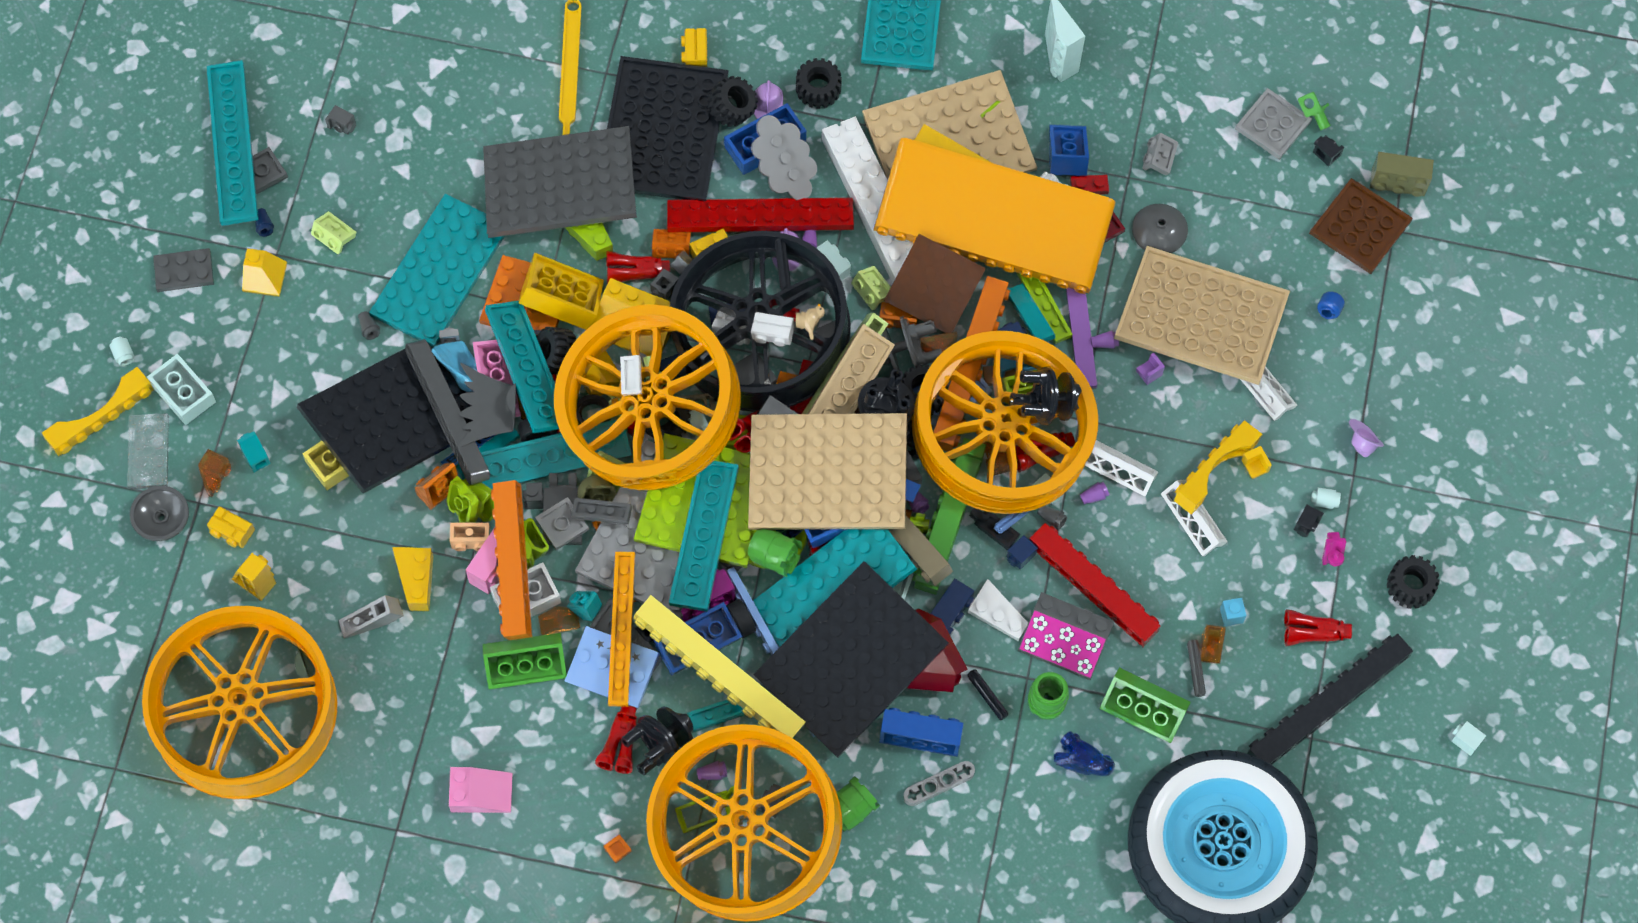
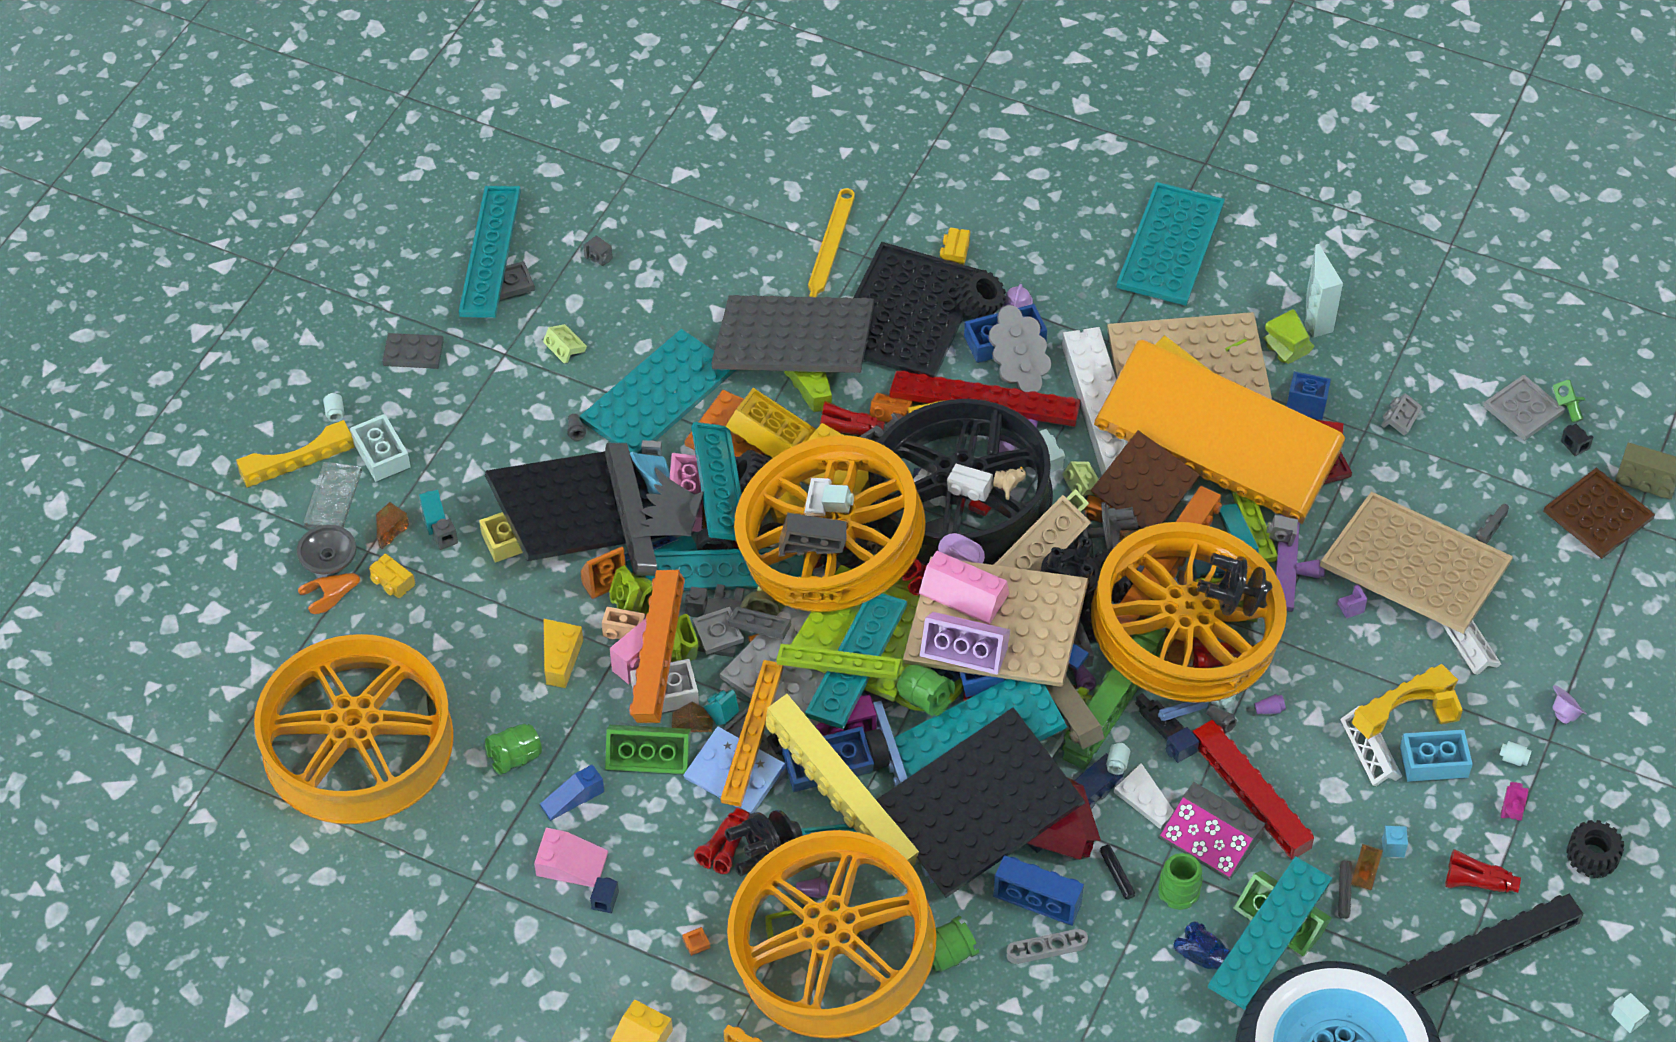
camera: 15 degrees right, 15 degrees down
yellow wedge [231,553,276,601] -> none
yellow slope [242,248,287,297] -> none
dark blue cone [255,208,274,237] -> none
light grey slope [339,595,404,638] -> none
black tyre [796,58,842,109] -> none
white fence [1085,440,1158,496] -> none
dark grey dish [1132,204,1188,253] -> none
black brick [1294,504,1324,537] -> none
blue head [1317,292,1345,319] -> none
none -> orange animal [298,573,360,614]
none -> dark grey brick [432,518,458,550]
none -> bright green piece [485,724,542,775]
none -> blue slope [540,764,604,821]
none -> dark blue brick [590,877,619,914]
none -> lime plate [776,644,901,680]
none -> dark grey wedge [779,513,847,557]
none -> light aqua brick [822,485,854,513]
none -> bright pink slope [919,551,1009,625]
none -> lavender slope [920,612,1010,674]
none -> lavender piece [938,533,985,564]
none -> light aqua brick [1106,743,1131,775]
none -> teal plate [1207,856,1332,1010]
none -> lime piece [1263,309,1315,364]
none -> light grey brick [1267,515,1298,546]
none -> medium azure brick [1400,730,1473,782]
none -> dark grey hinge [1476,504,1509,544]

